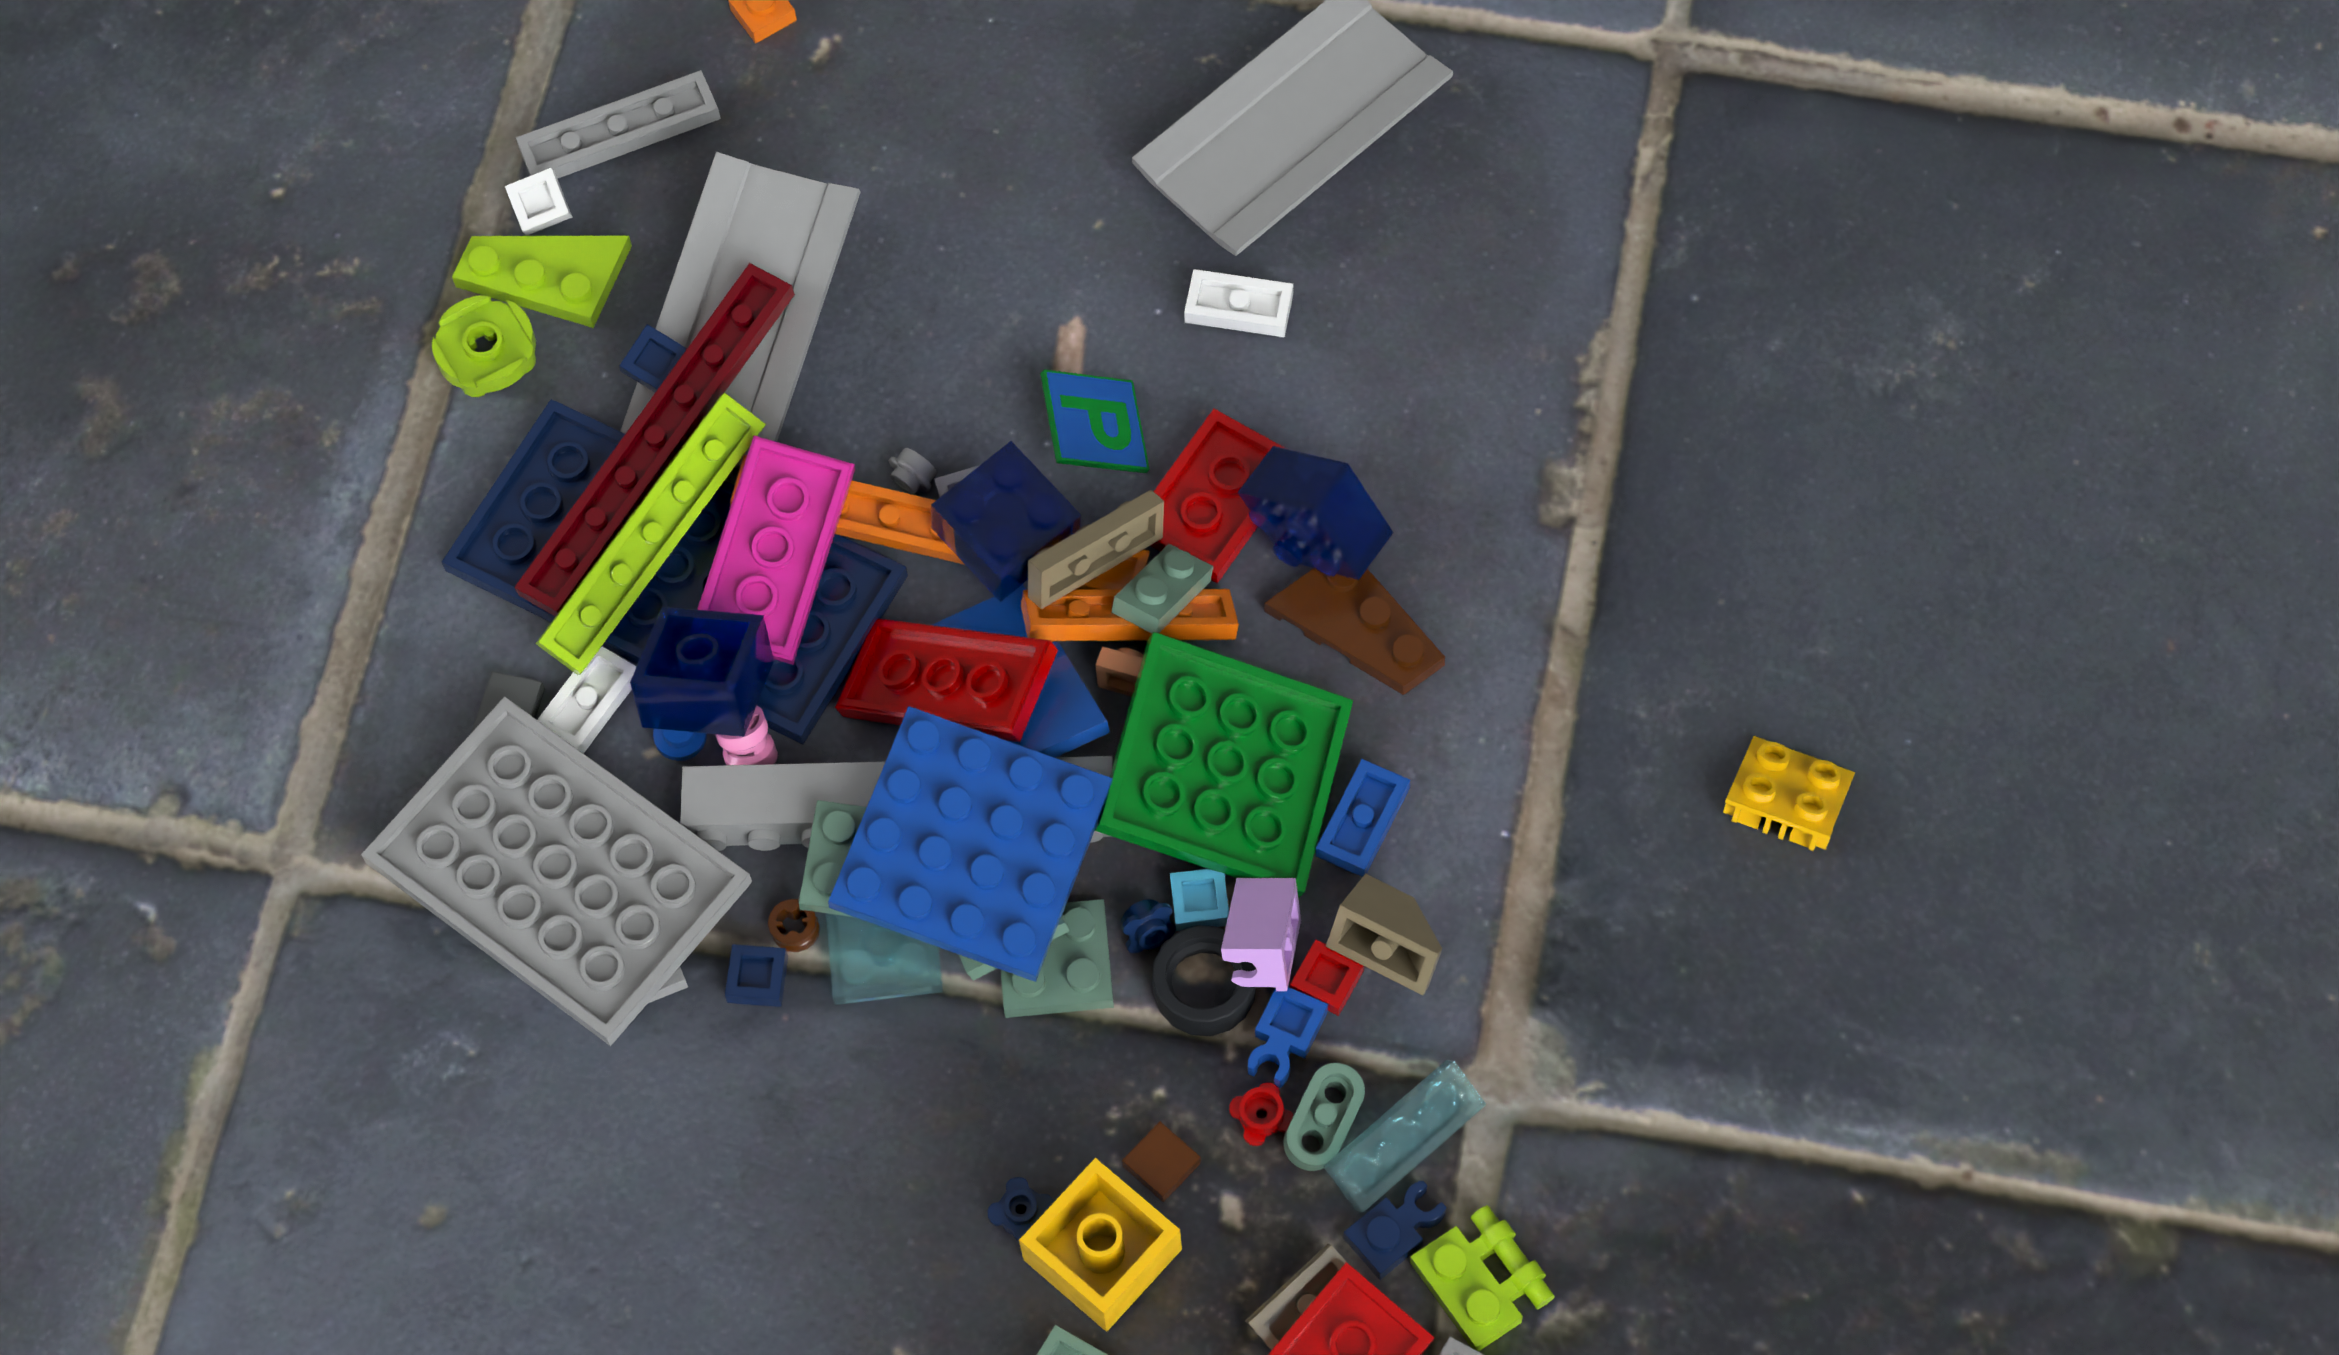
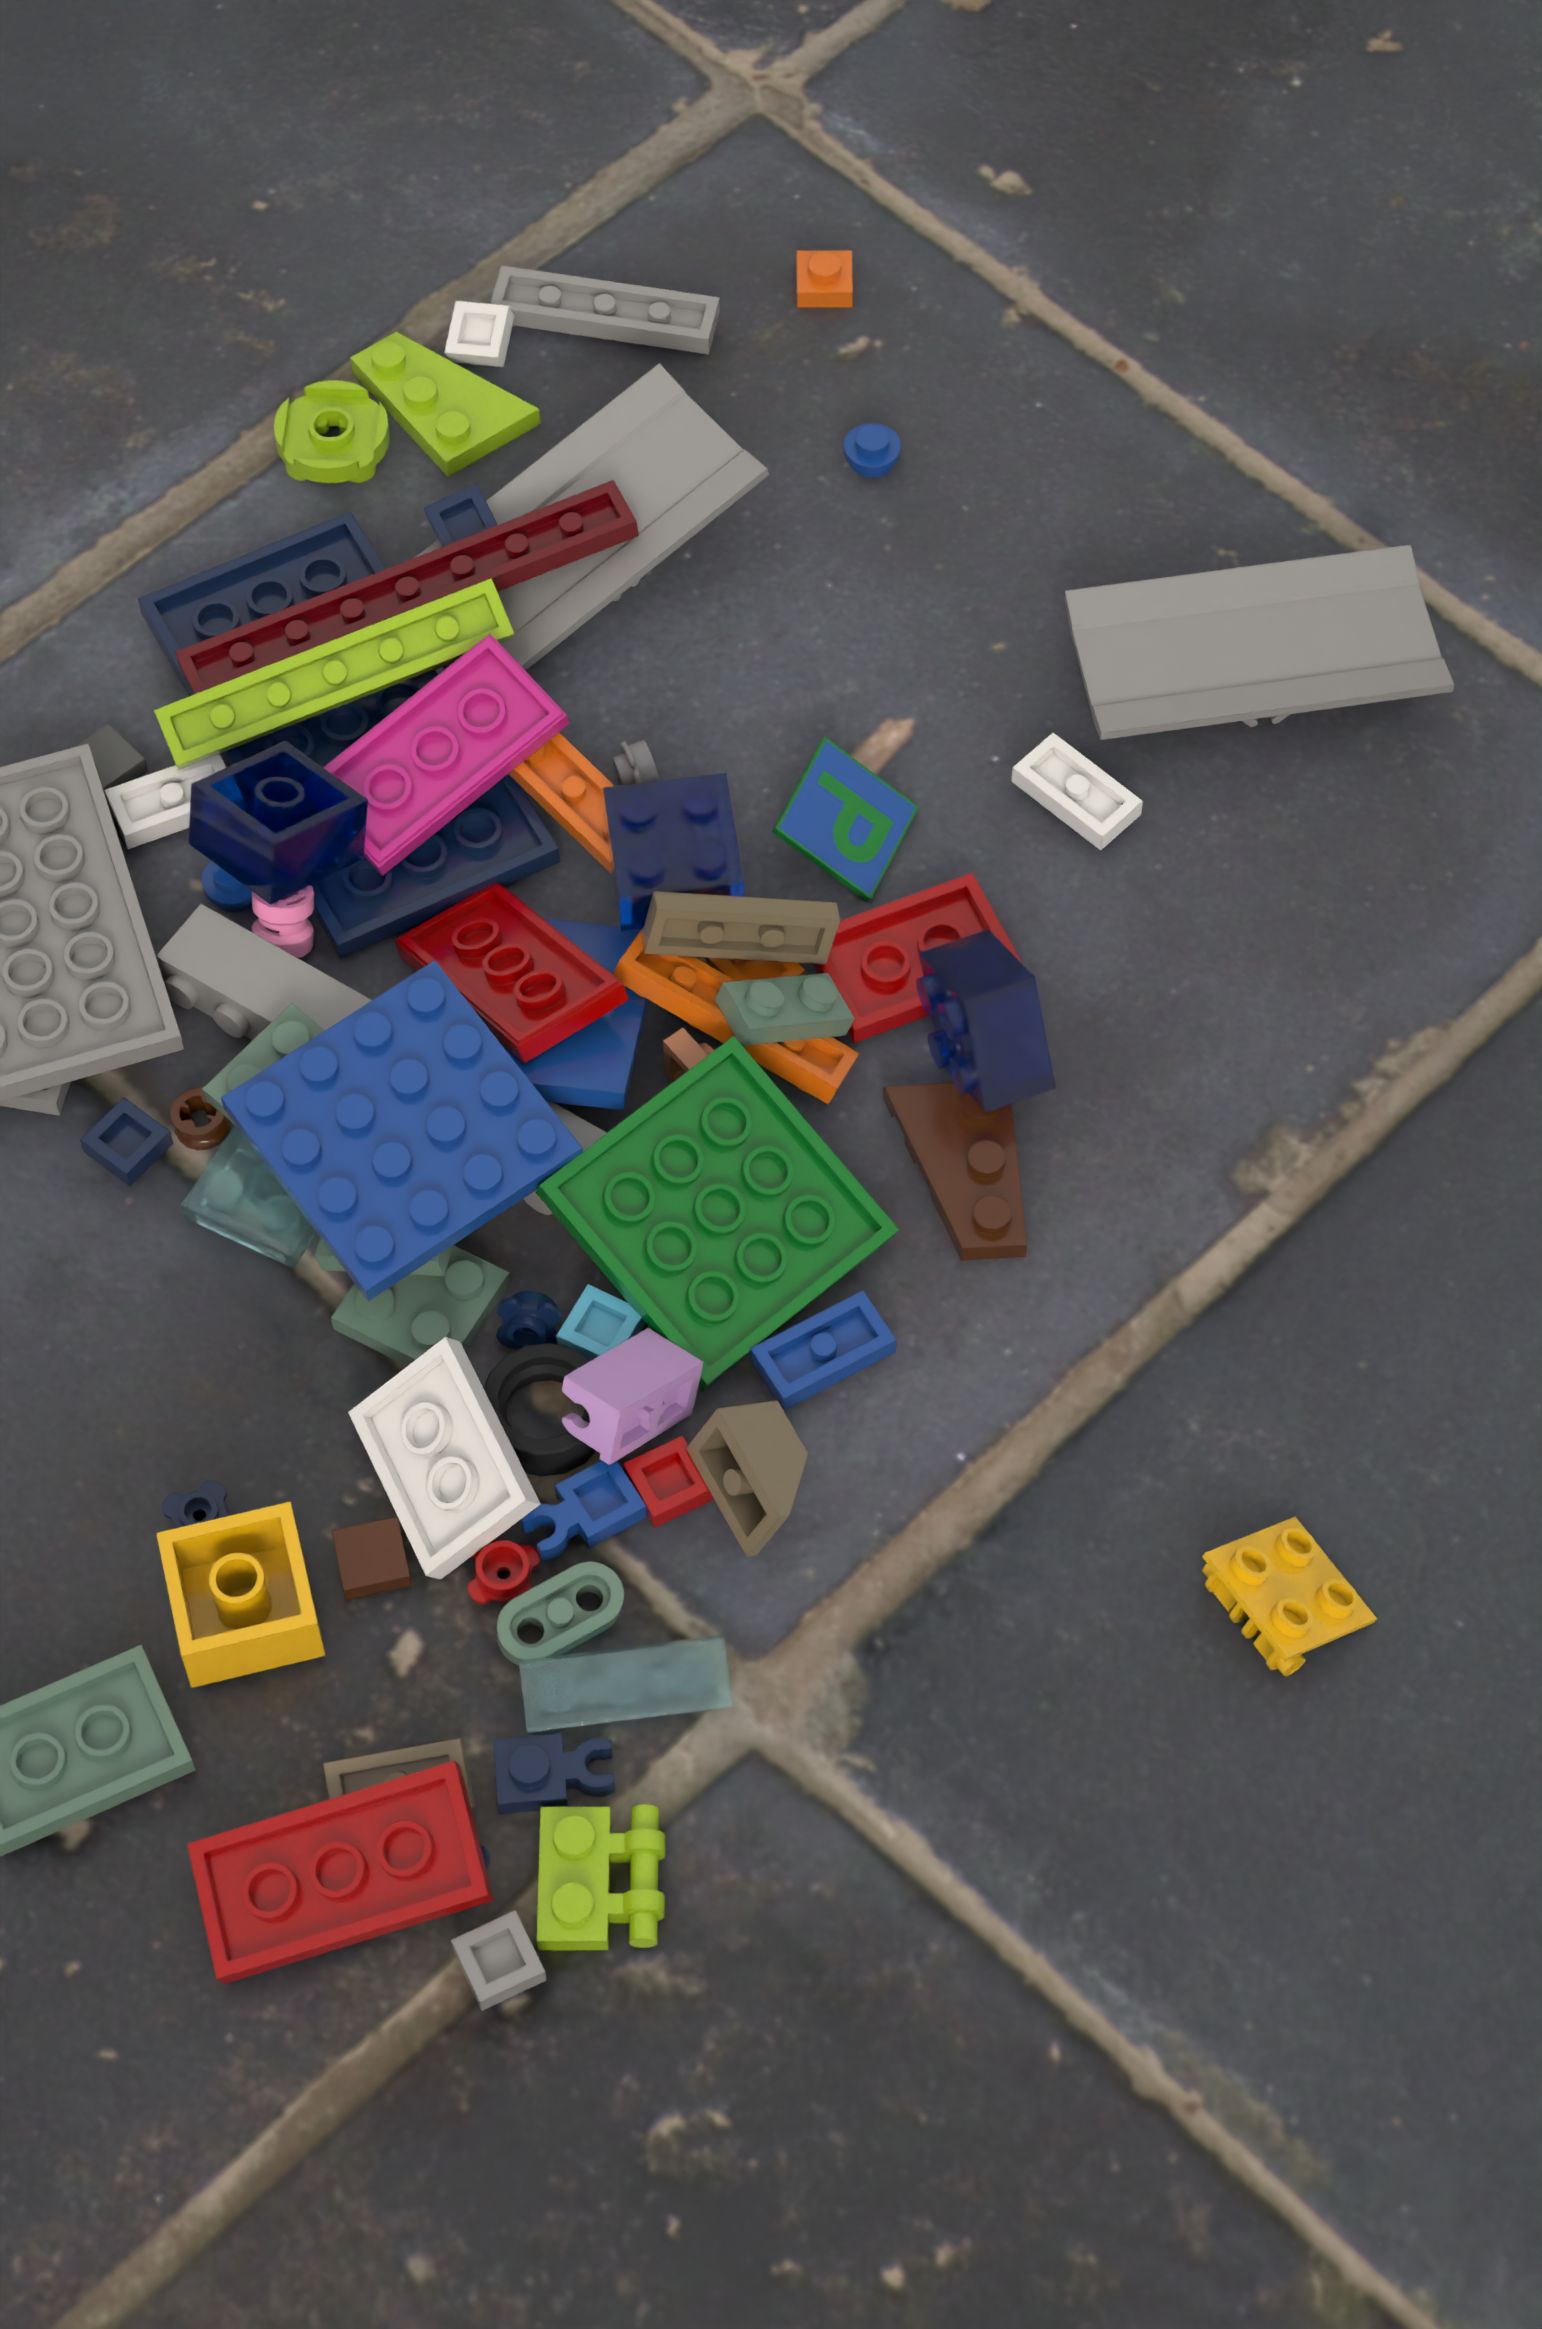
camera: 30 degrees right, 5 degrees down
none -> white plate [348,1337,540,1579]
none -> blue plate [844,423,901,477]

